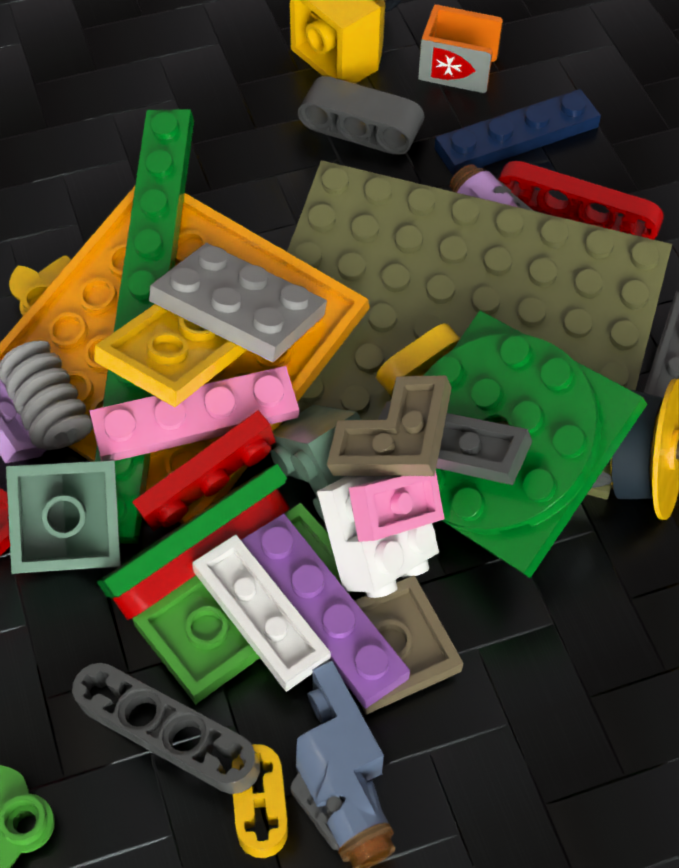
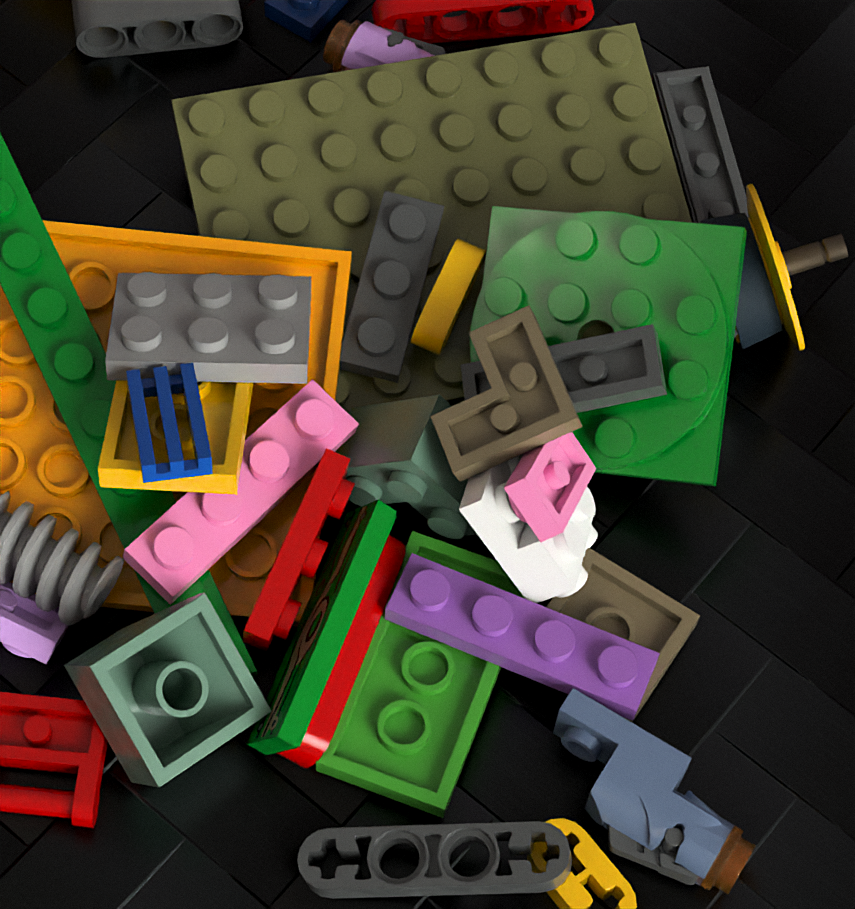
camera: 35 degrees left, 5 degrees up
white plate [192,535,331,692] -> none
none -> blue tile [126,363,213,483]
none -> dark grey plate [340,191,444,383]

